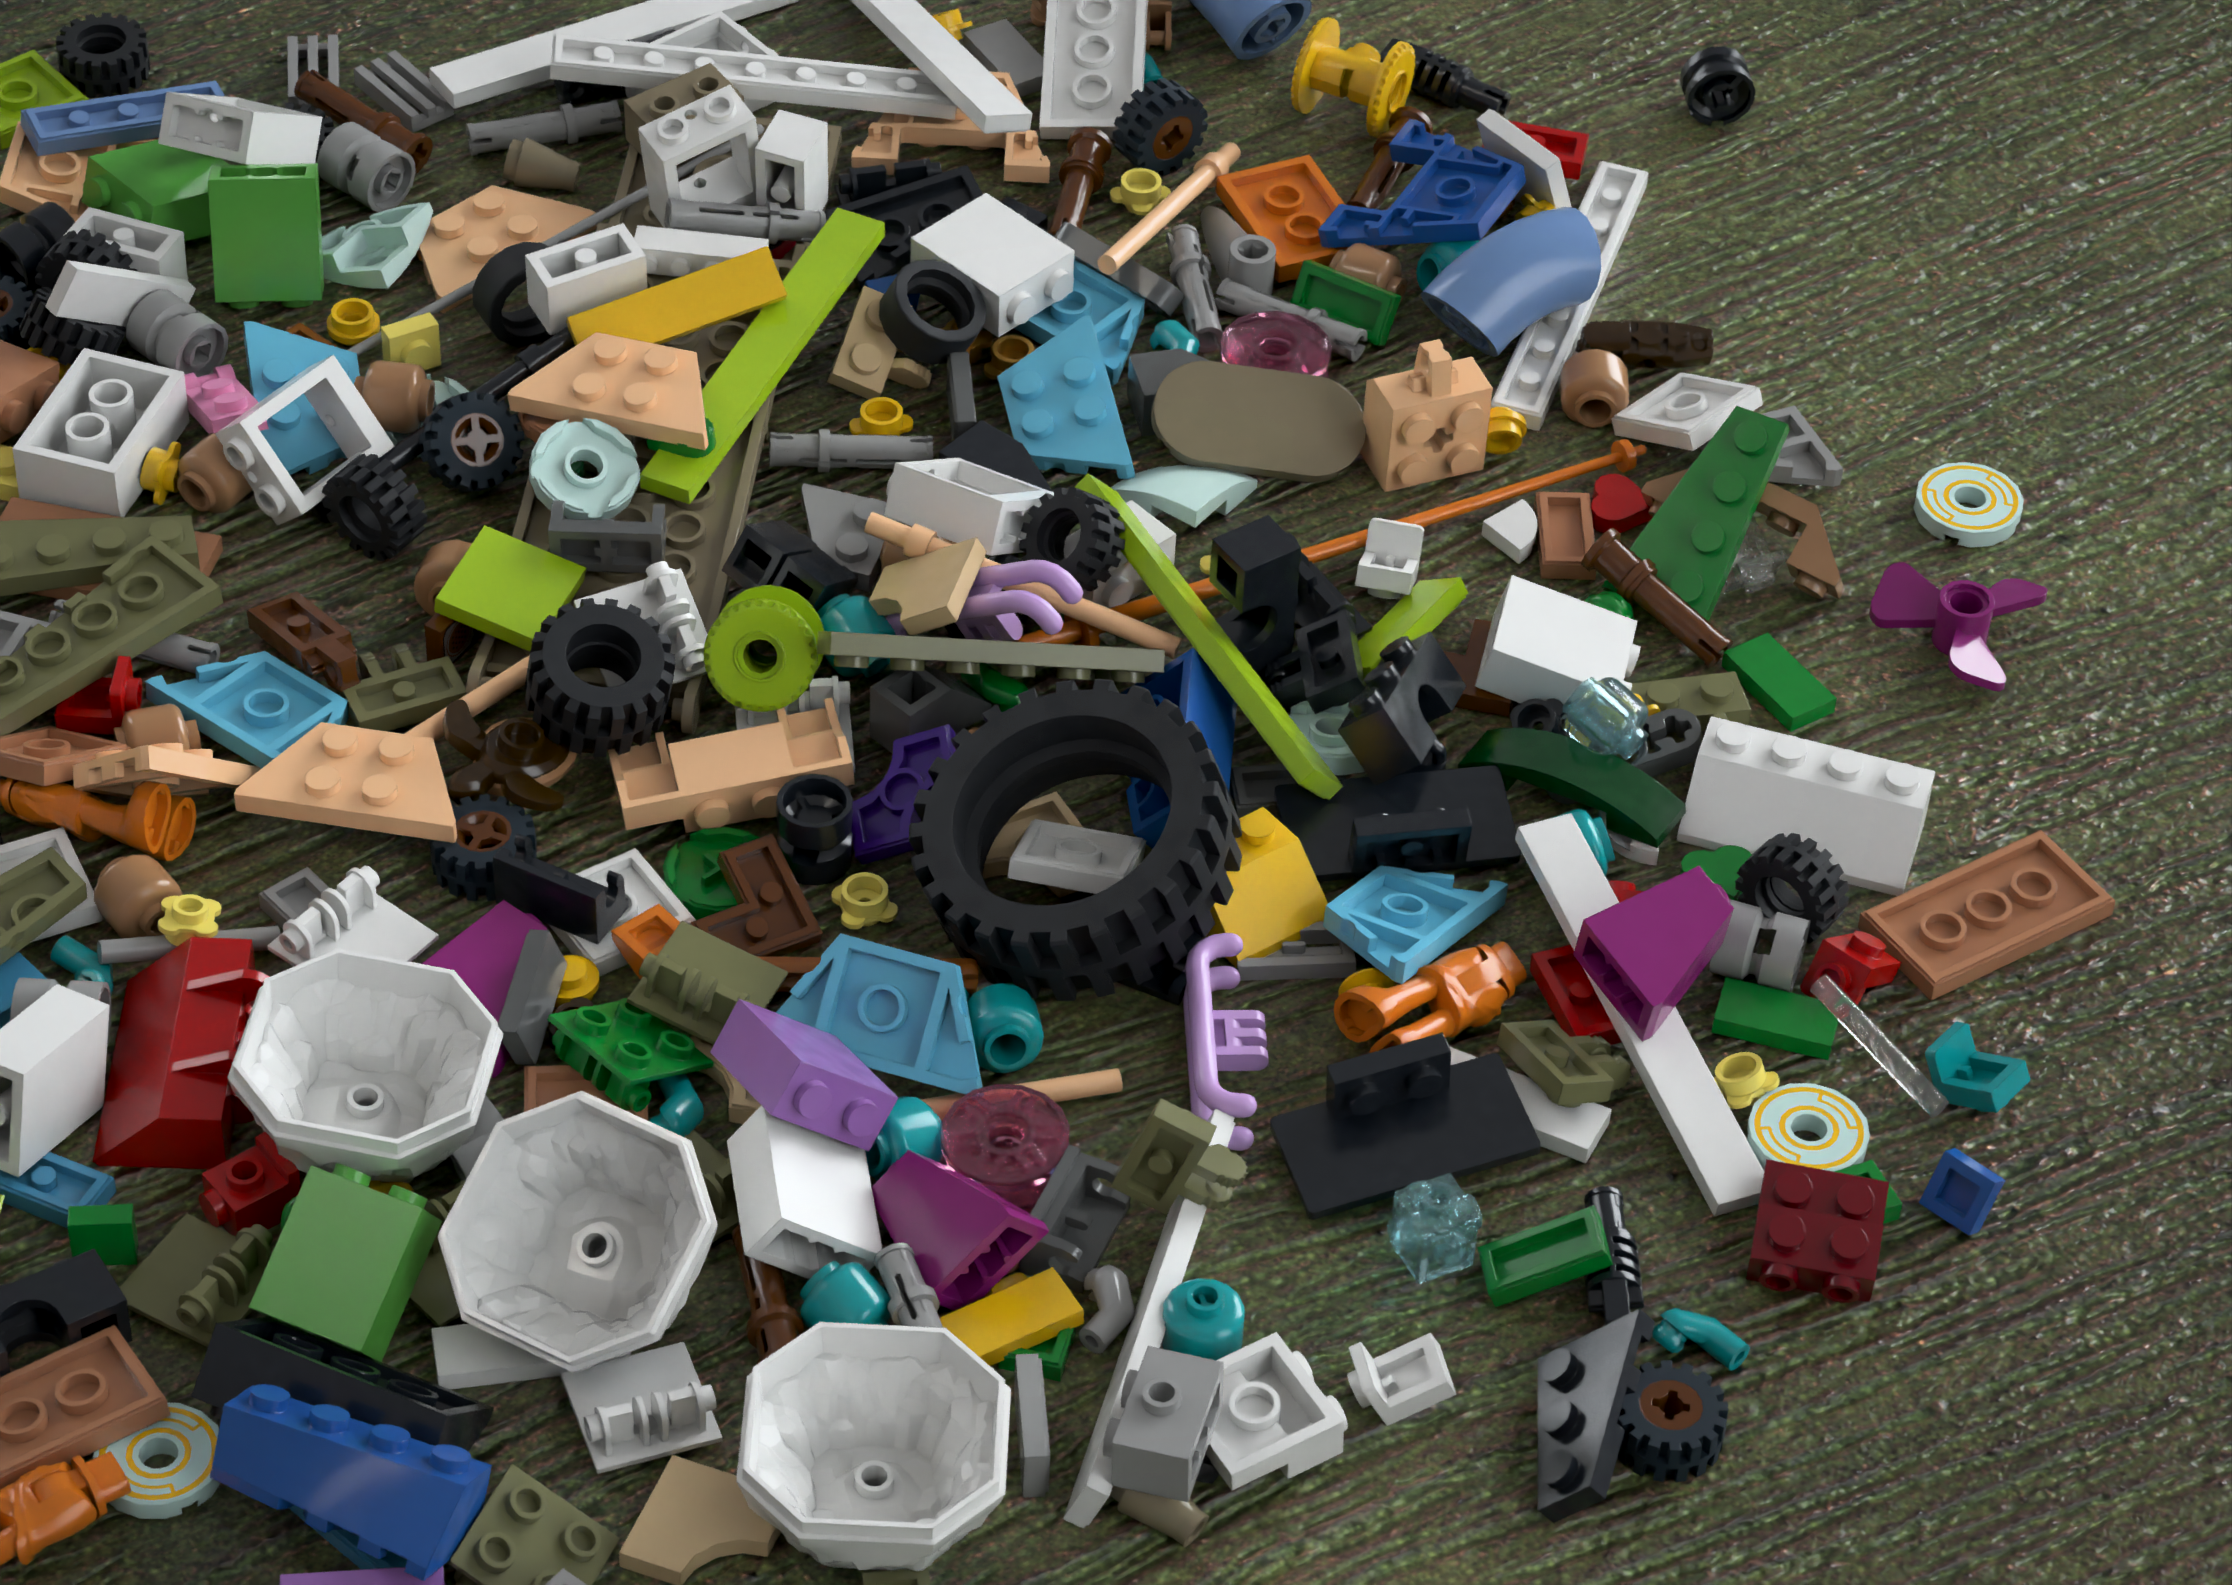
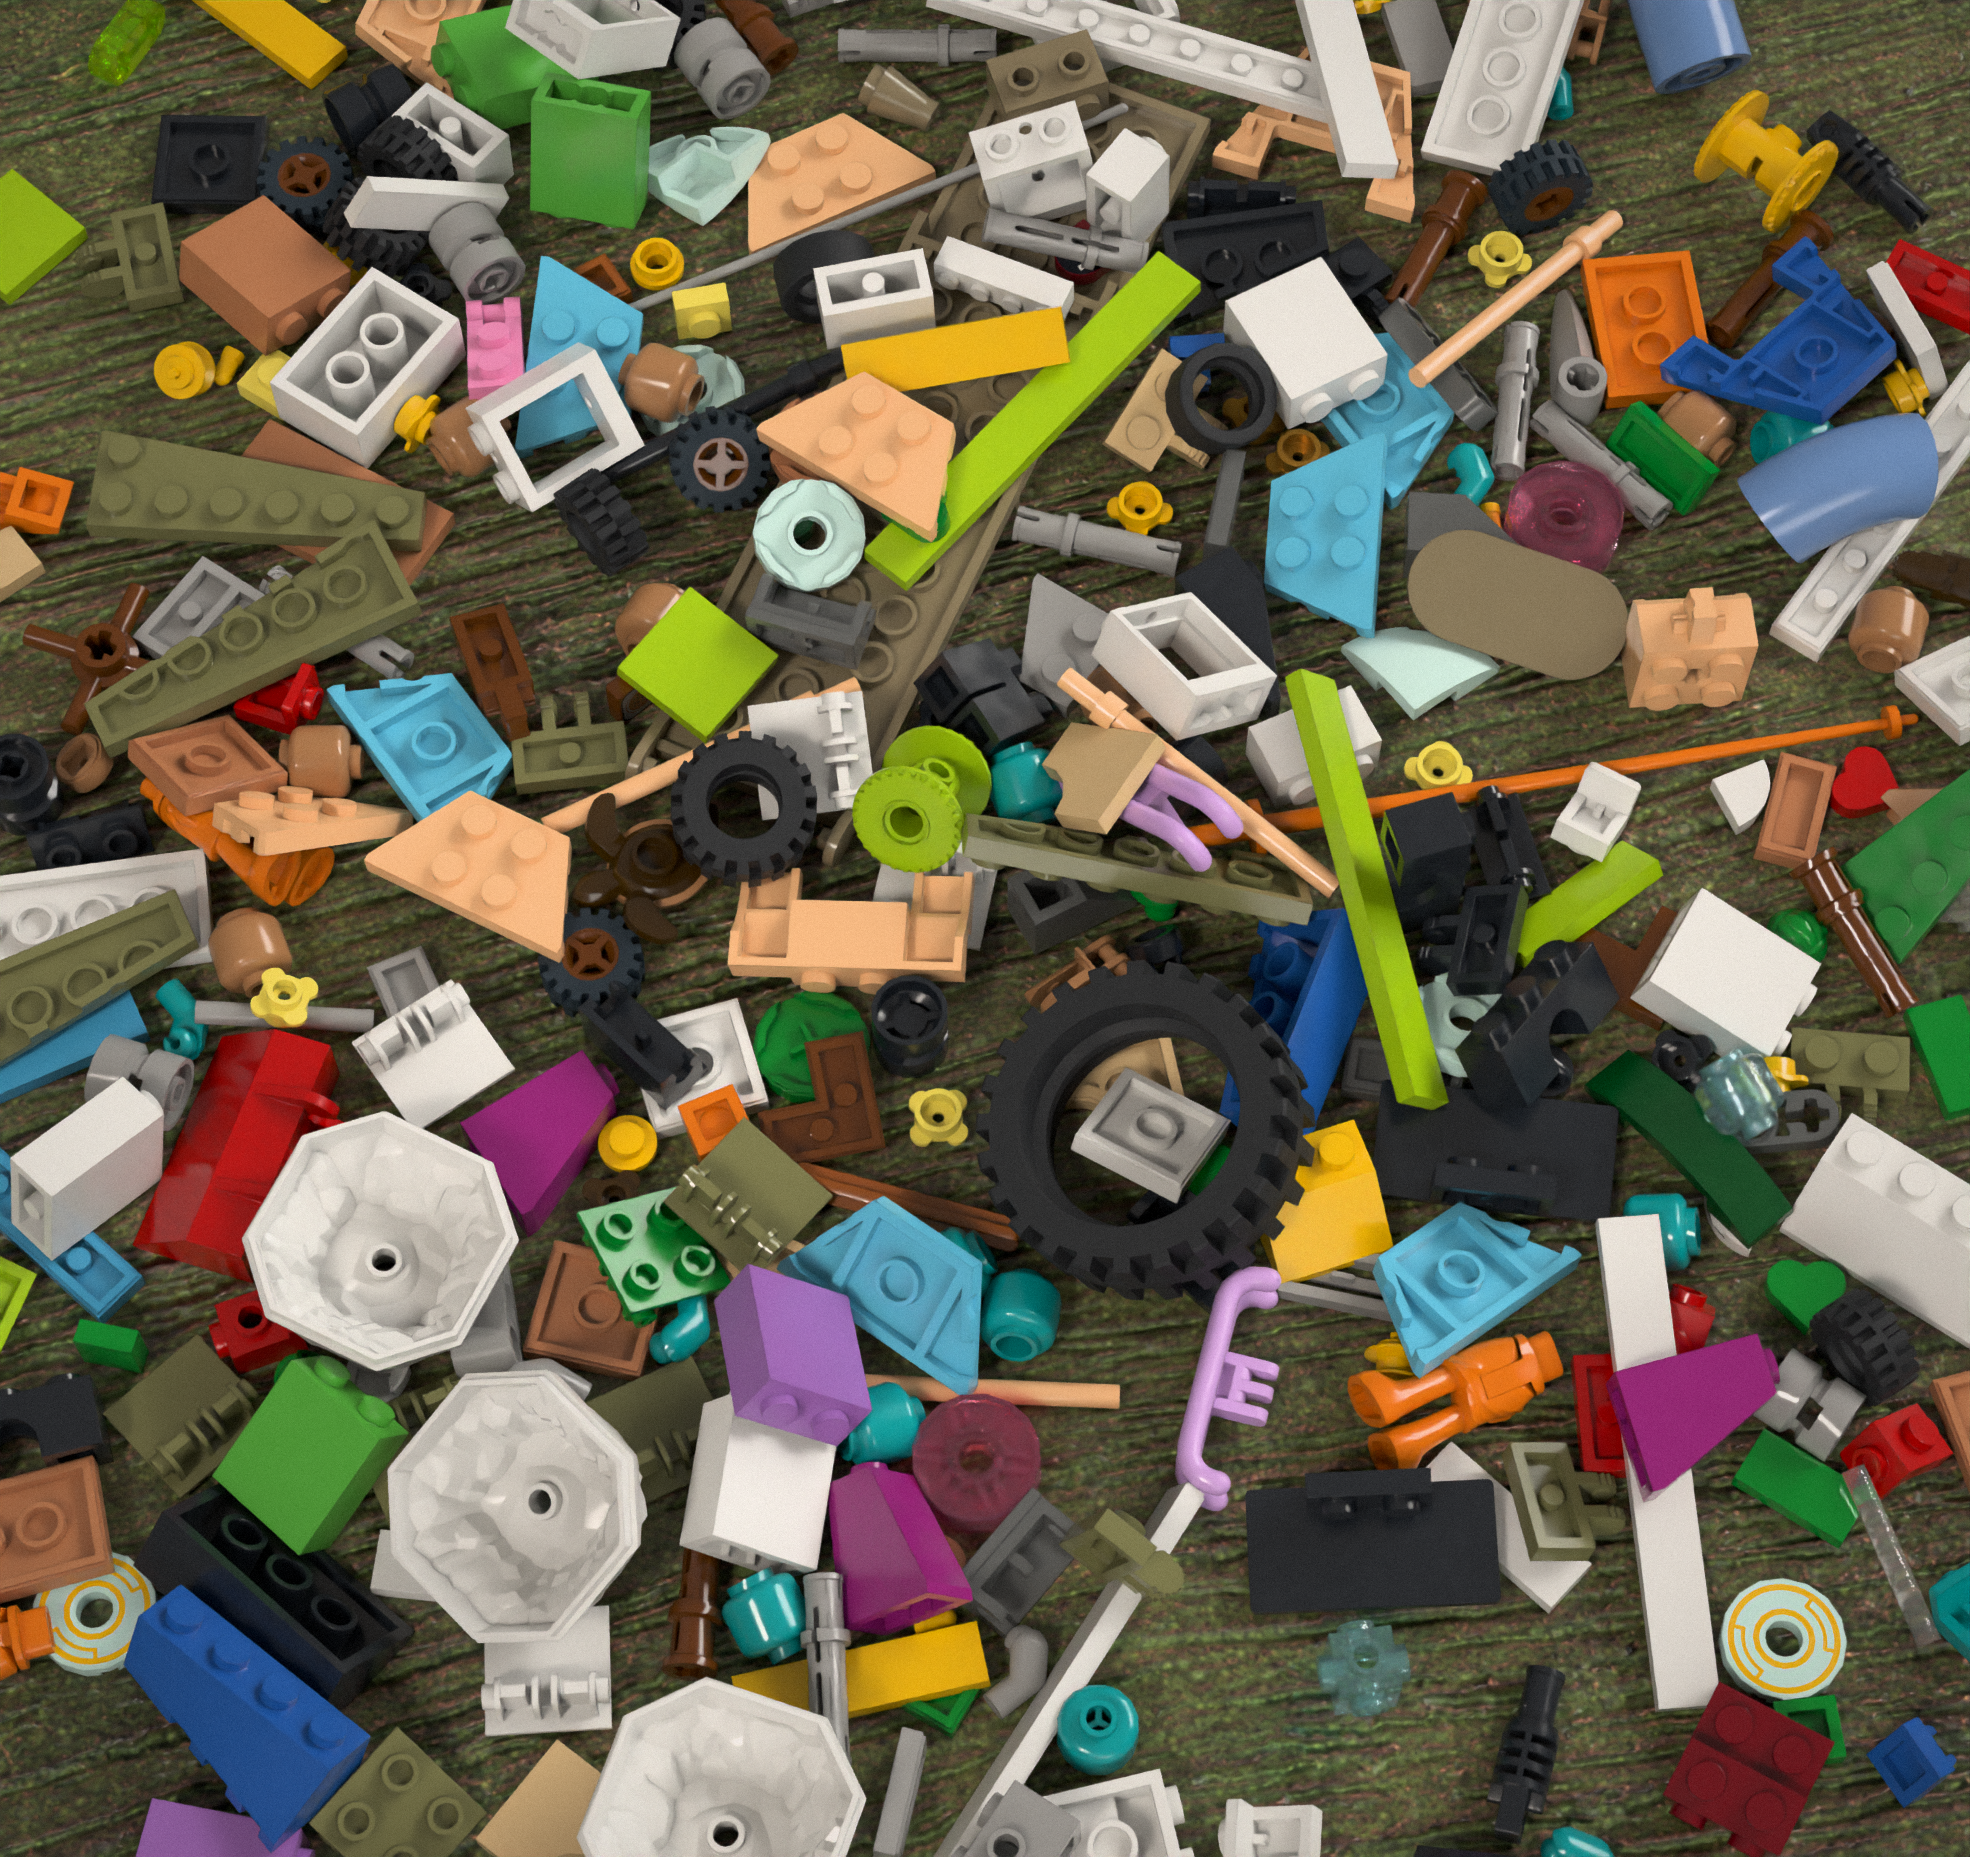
camera: 20 degrees right, 20 degrees up
dark grey tile [498,929,568,1066] -> none
dark purple tile [851,724,956,865] -> none
black tyre [1019,487,1125,592] -> none
green tile [1477,1205,1613,1307] -> none
yellow plate [1485,407,1527,454] -> none
light yellow plate [1714,1052,1780,1109] -> none

